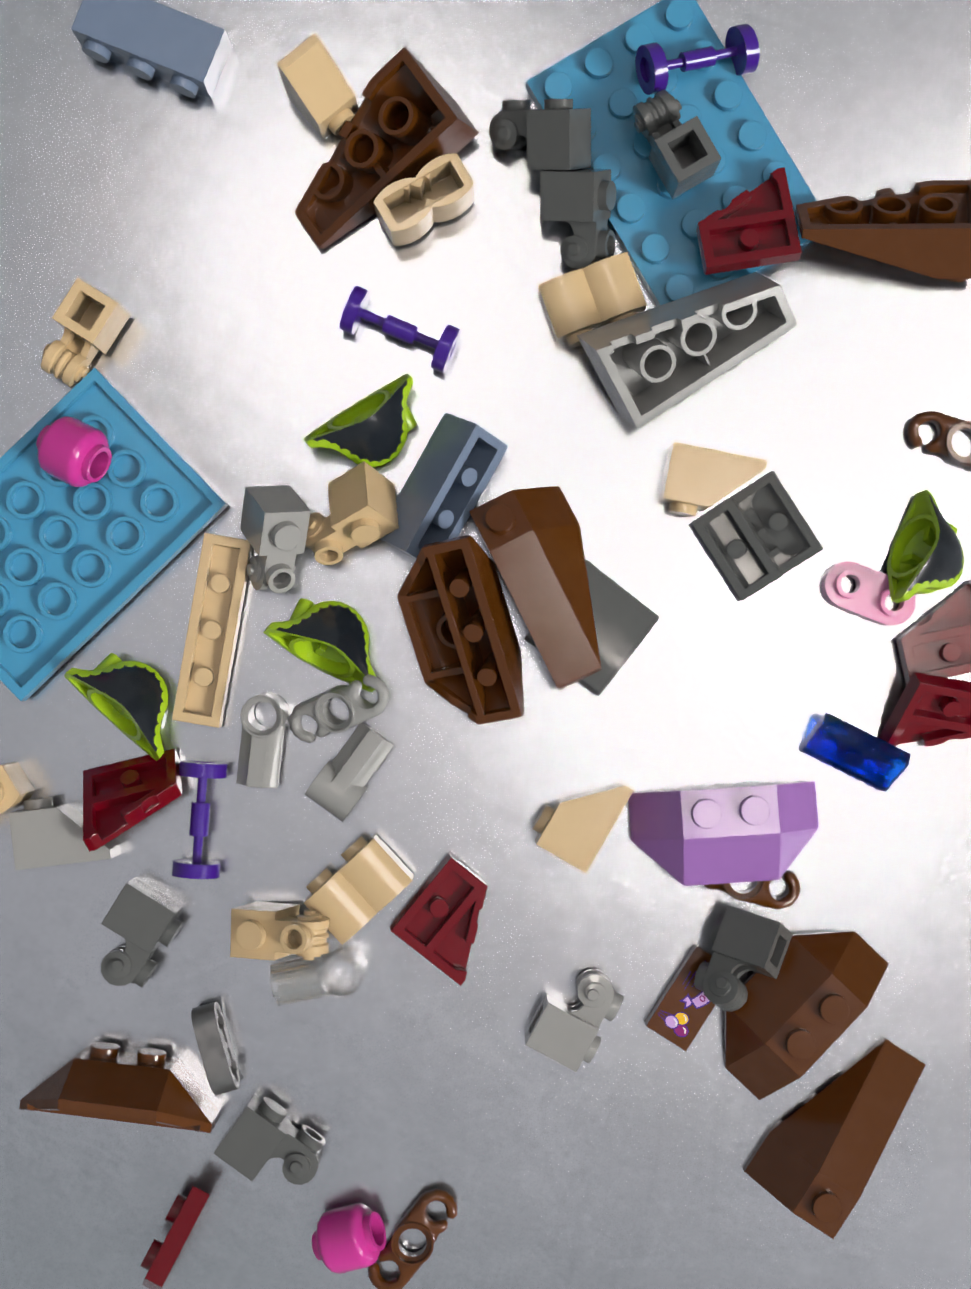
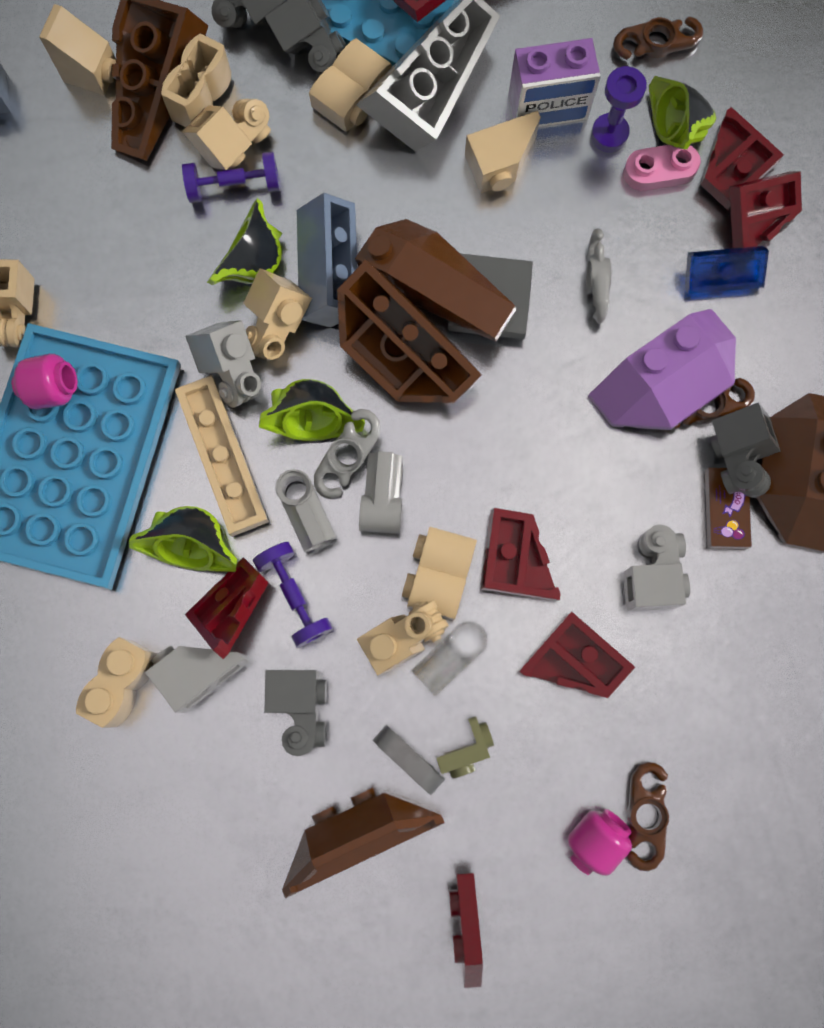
camera: 30 degrees left, 10 degrees down
dark grey brick [213,1095,325,1185] -> none
tan slope [532,782,634,873] -> none
dark grey slope [691,470,825,601] -> none
none -> tan brick [182,99,271,170]
none -> olive bracket [435,716,494,779]
none -> piece [508,38,601,127]
none -> dark red wing [519,611,635,698]
none -> light grey piece [586,228,612,323]
none -> dark purple wheel [591,66,647,153]

